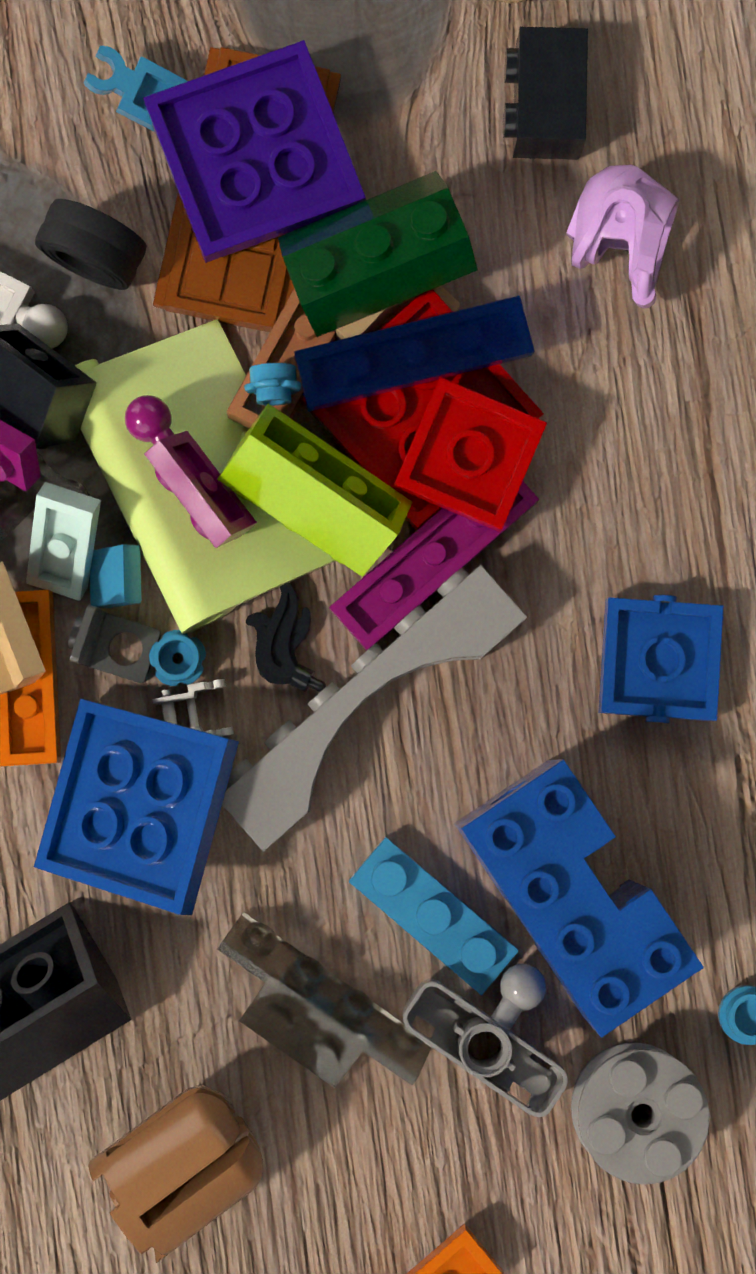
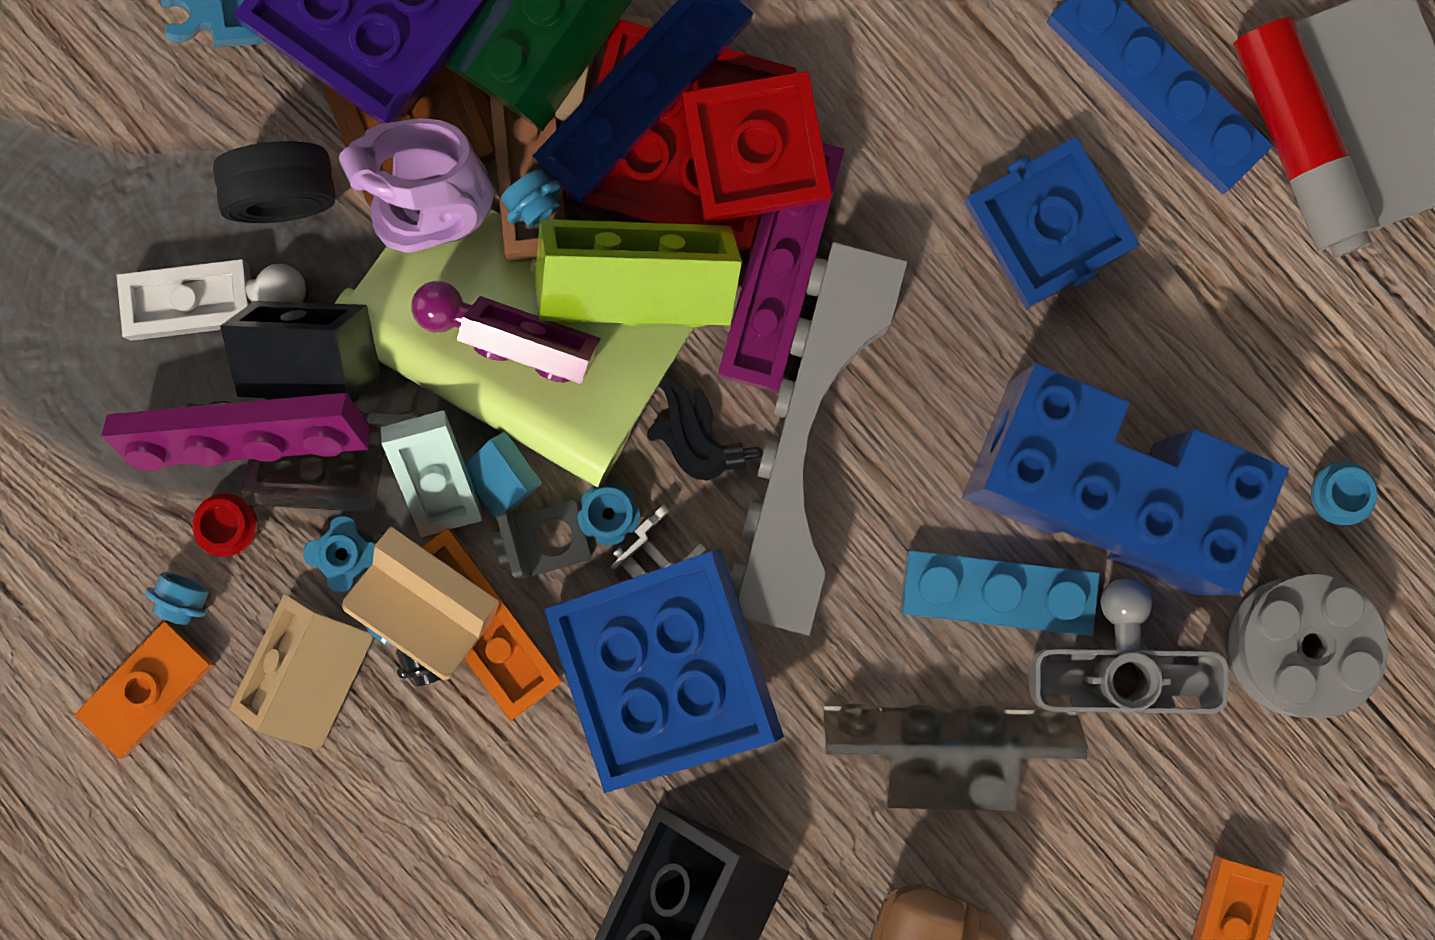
camera: 30 degrees left, 0 degrees up
none -> lavender helmet [339,118,495,253]

